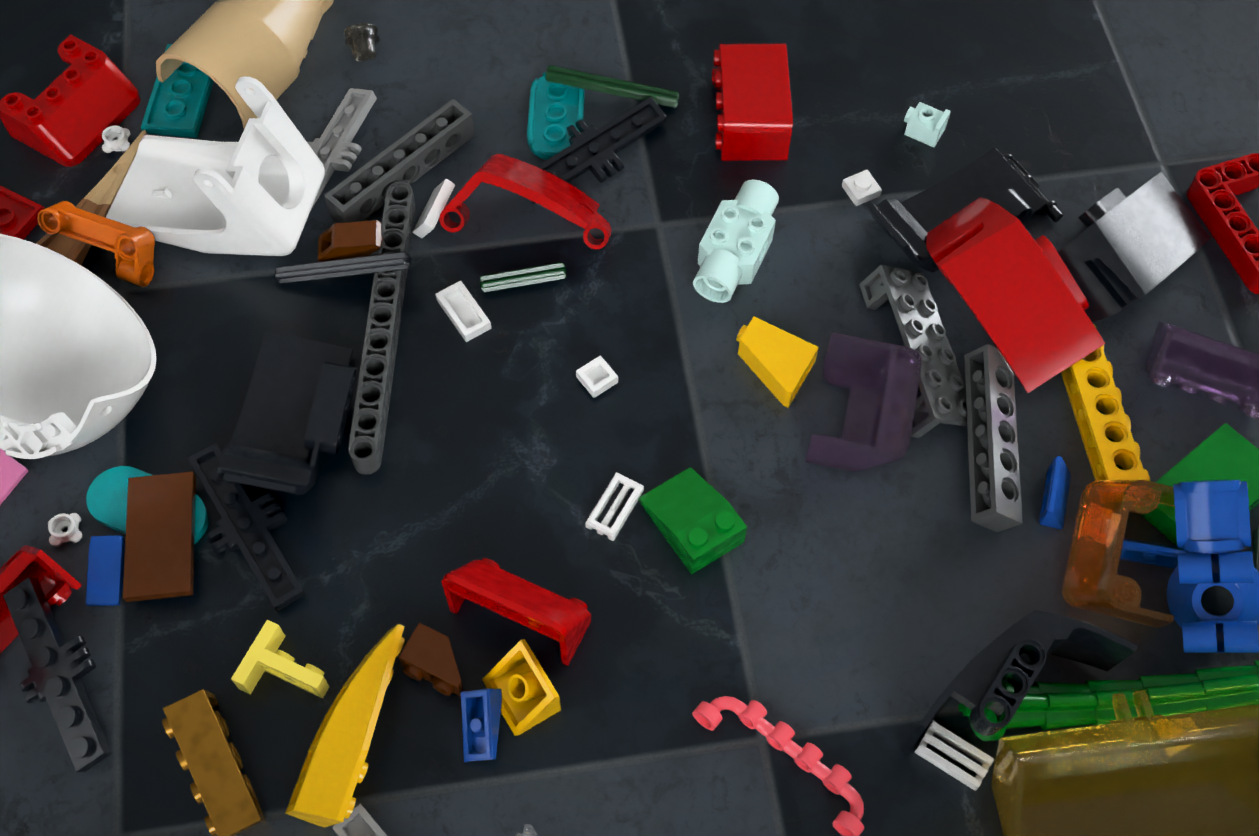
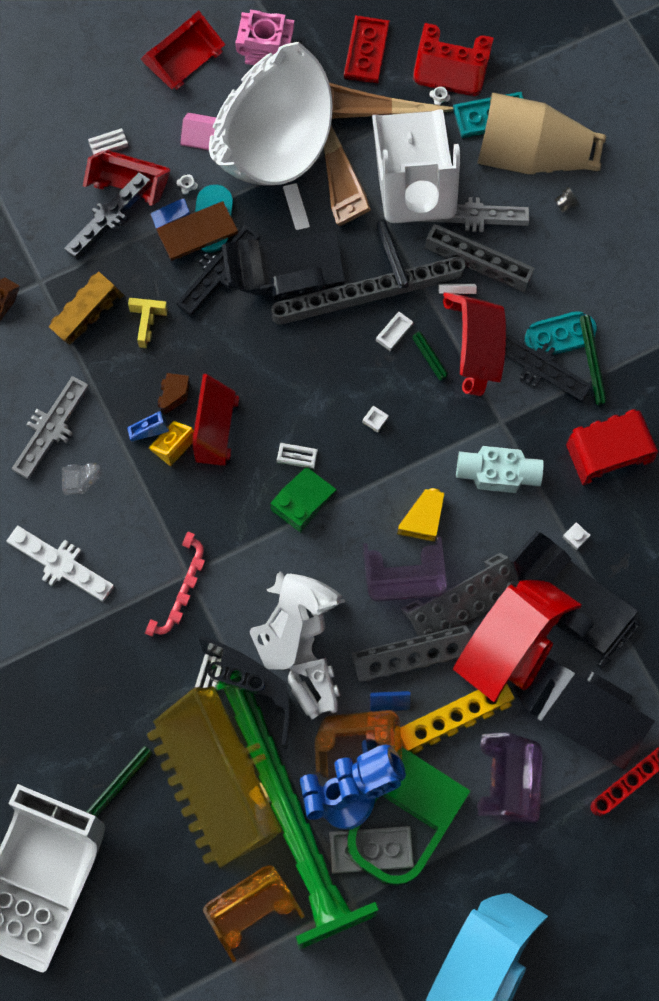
camera: 70 degrees right, 10 degrees up
orange piece [37,201,155,287] -> none
yellow wedge [285,624,405,828] -> none
reddish brown slope [317,220,383,261] -> none
light aqua brick [904,102,951,147] -> none
none -> white piece [250,572,346,719]
none -> white sticker [283,183,310,230]
none -> medium nougat plate [324,126,371,226]

